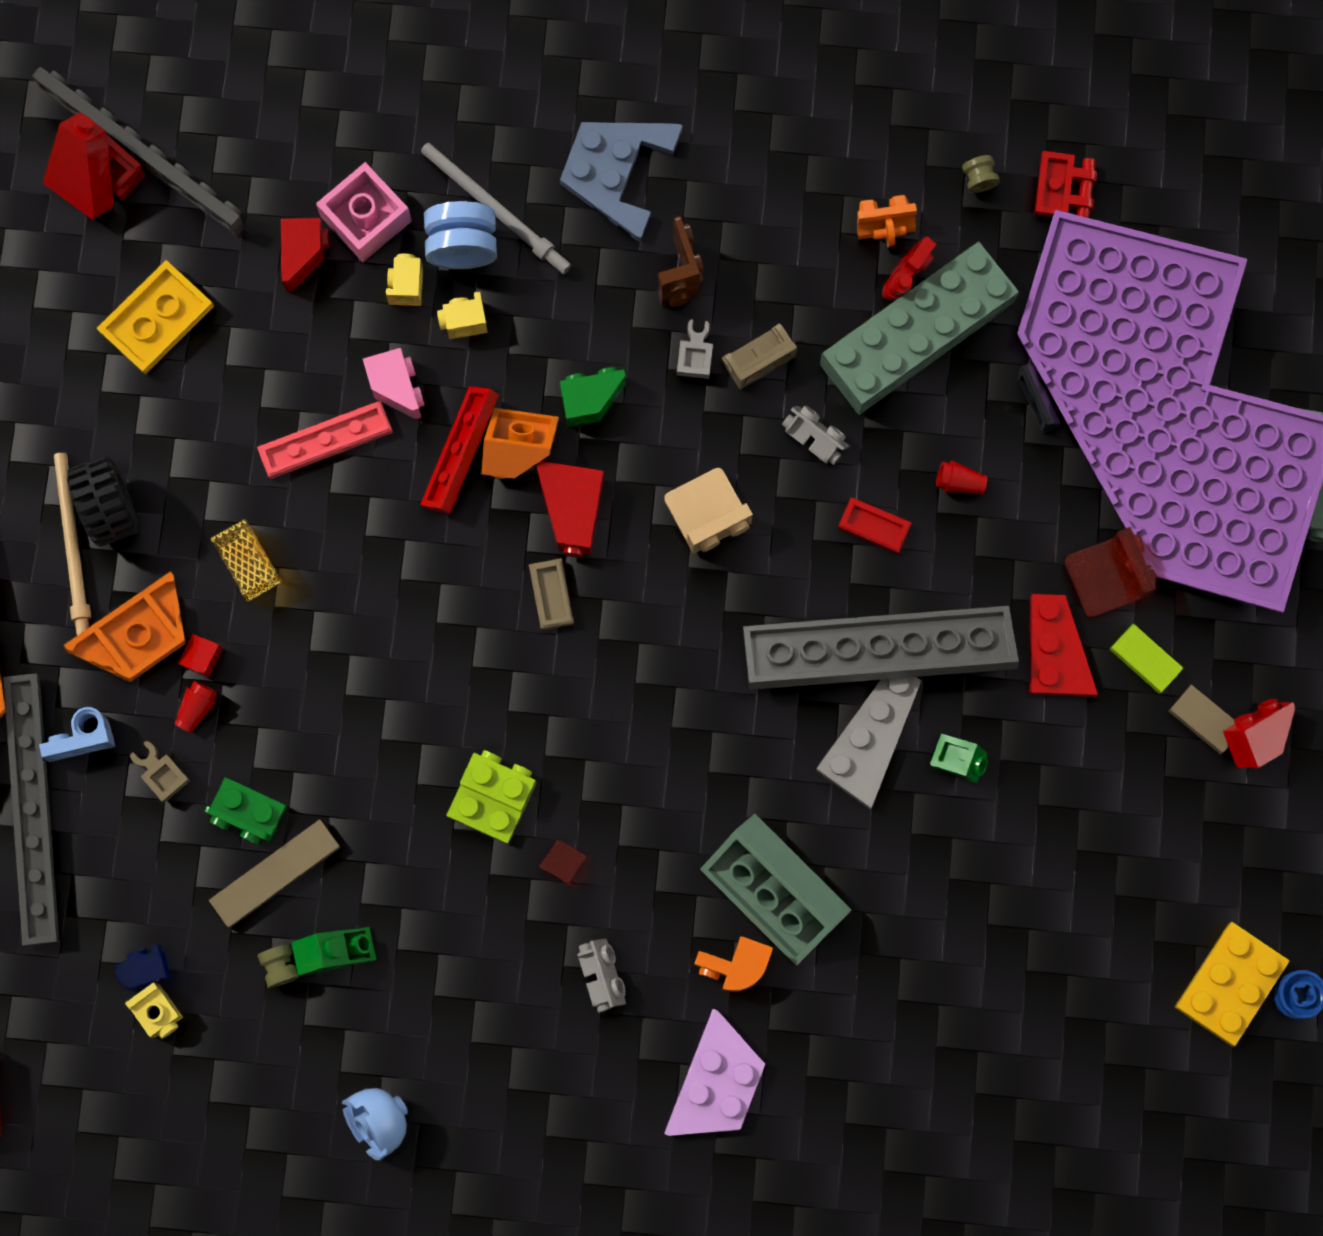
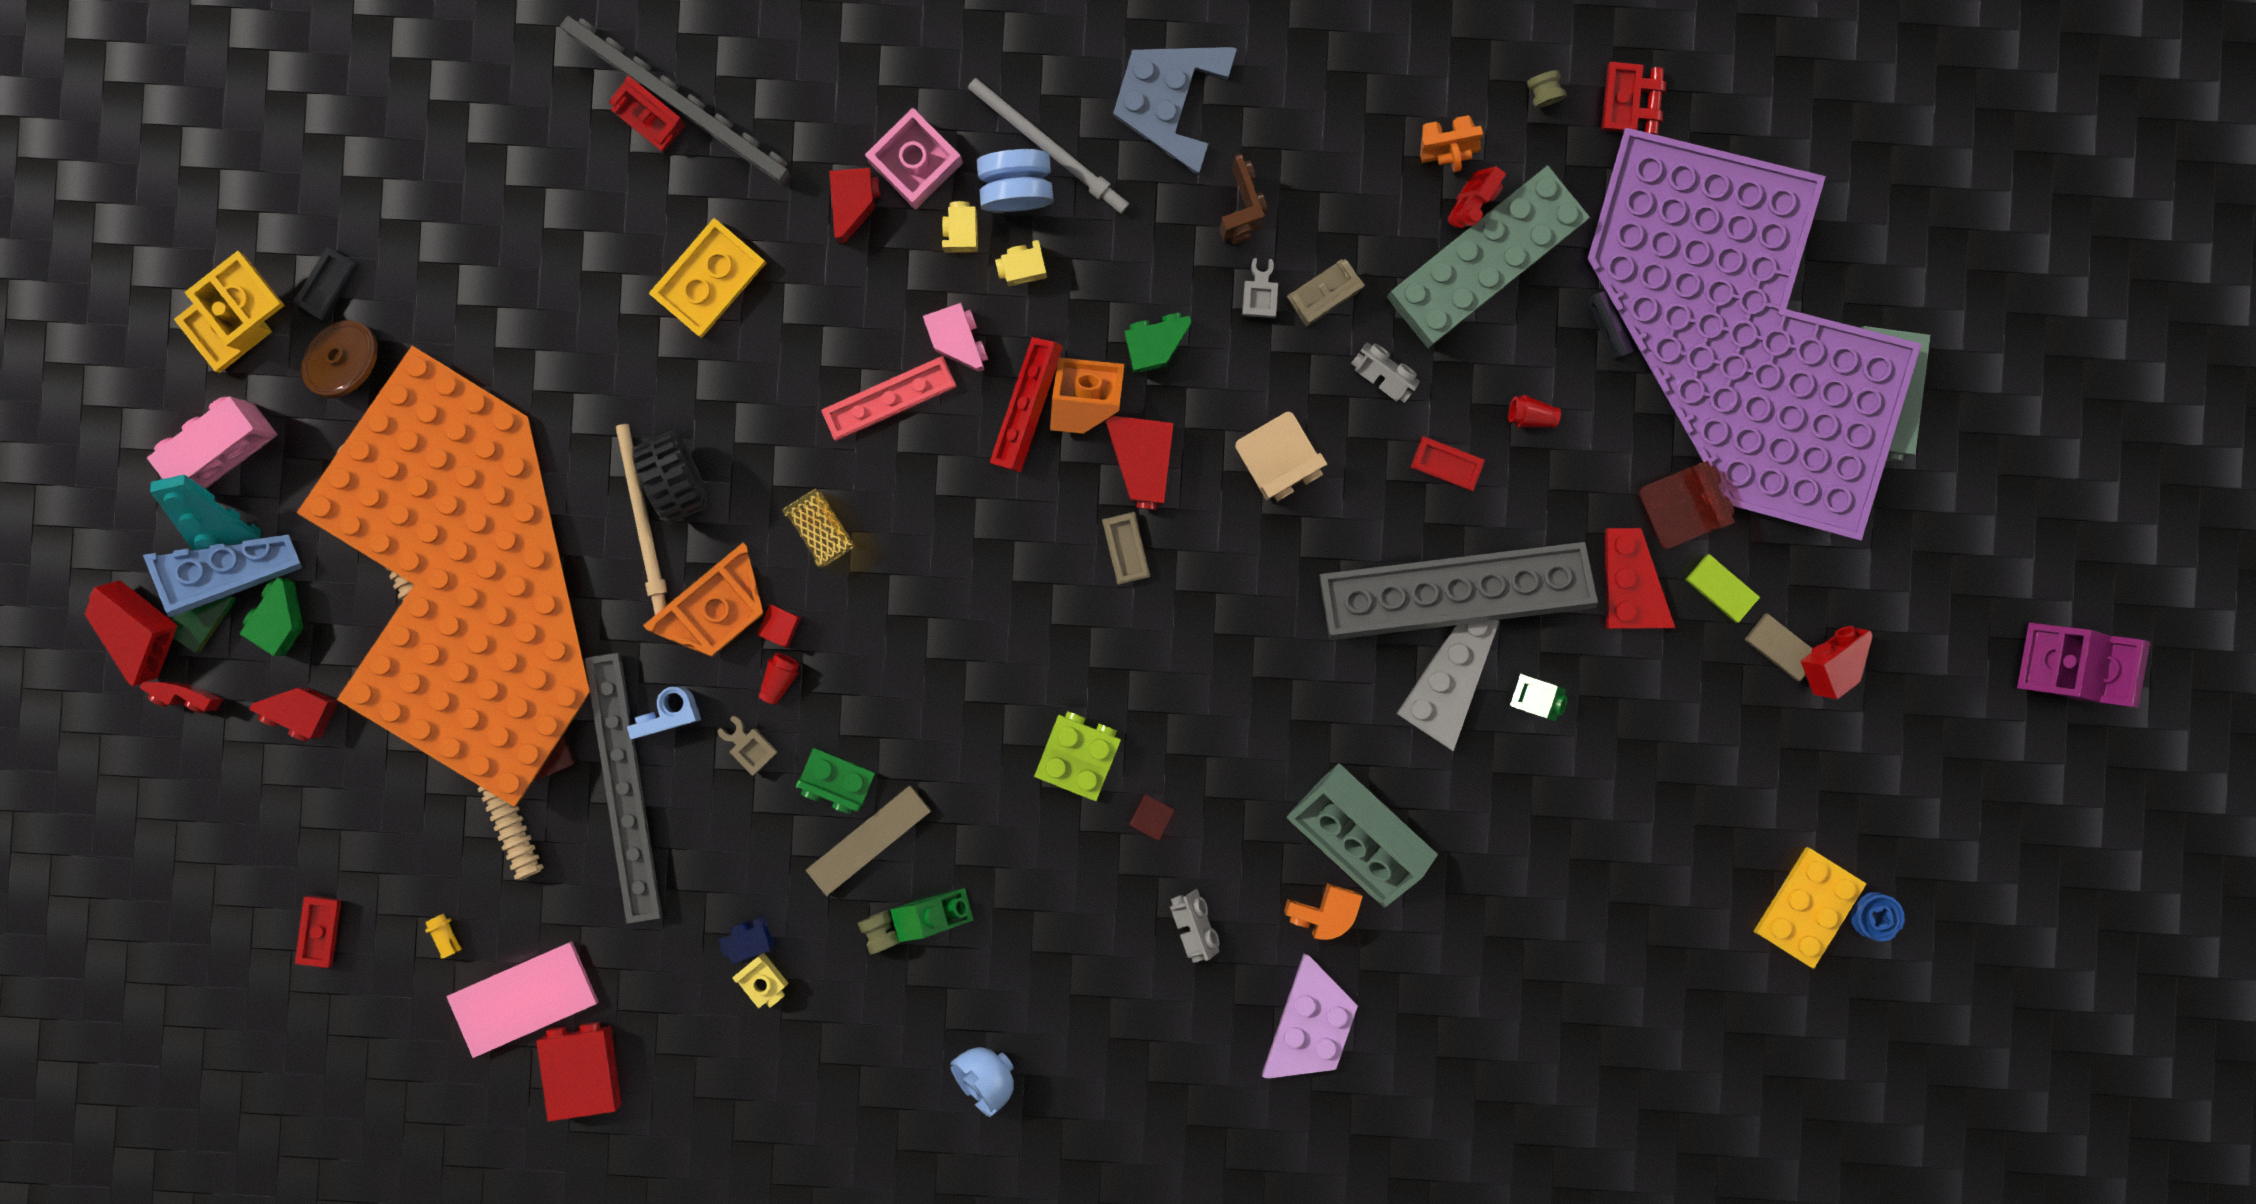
camera: 10 degrees left, 10 degrees up
red slope [43,112,114,220] -> none

